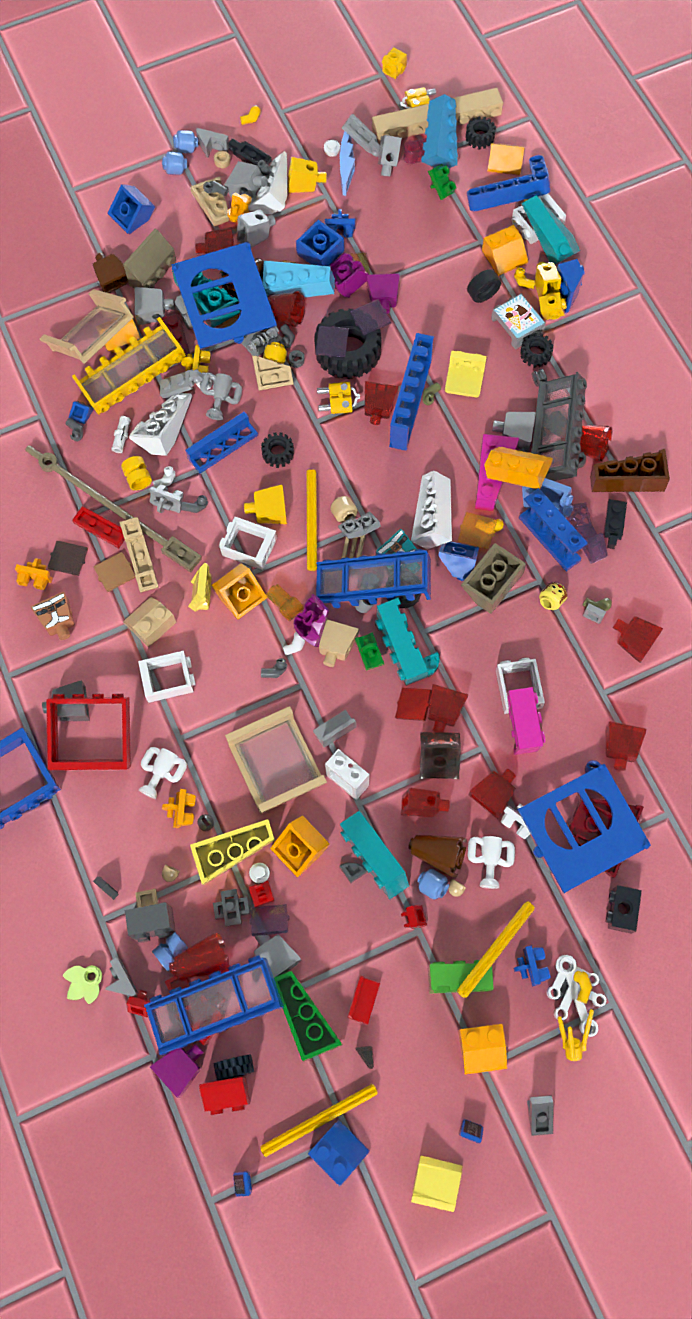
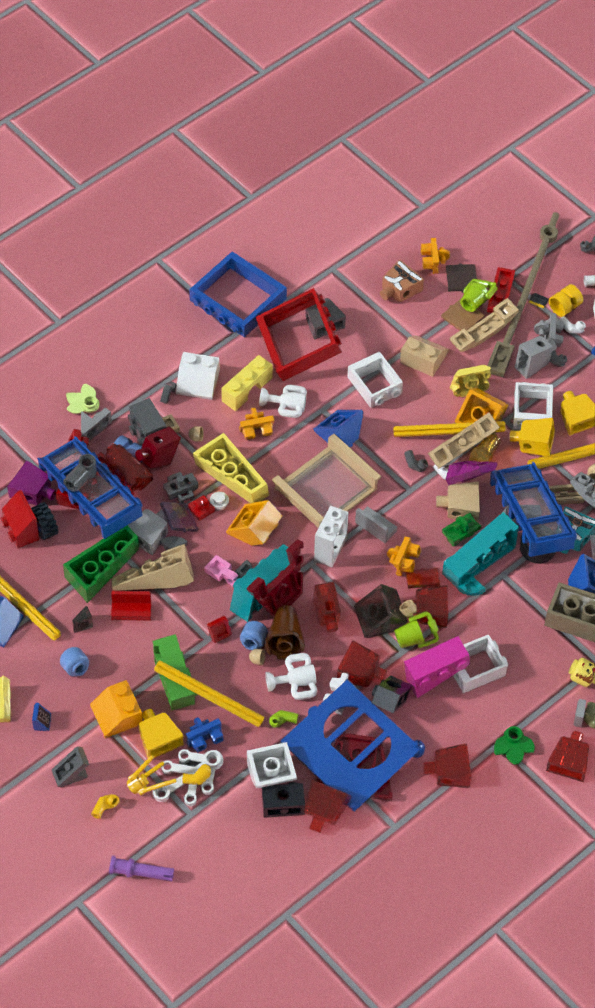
camera: 70 degrees right, 15 degrees down
dark grey hinge [197,814,214,831] -> none
none -> medium blue head [60,647,89,677]
none -> dark grey piece [63,454,97,492]
none -> yellow arm [91,794,120,819]
none -> medium lavender pin [109,855,174,882]
none -> tan wedge [112,544,194,591]
none -> dark red torso [135,426,181,468]
none -> yellow torso [139,709,184,758]
none -> dark grey tile [160,536,188,550]
none -> white slope [176,352,220,400]
none -> bright pink plate [204,555,238,587]
none -> light yellow arch [222,355,273,411]
none -> dark red wing [247,539,304,617]
none -> white slope [247,742,297,789]
none -> lime arm [269,710,299,727]
none -> clear red torso [304,780,352,833]
none -> blue slope [313,410,363,448]
none -> black brick [372,676,412,713]
none -> light orange hips [387,537,421,576]
none -> yellow axle [393,421,506,437]
none -> lime piece [394,611,439,648]
none -> tan hinge [399,600,417,617]
none -> tan slope [428,413,500,469]
none -> lime piece [460,279,497,312]
none -> green plate [494,726,535,765]
none -> yellow torso [510,418,555,456]
none -> light grey torso [515,336,557,379]
none -> black sticker [529,293,549,308]

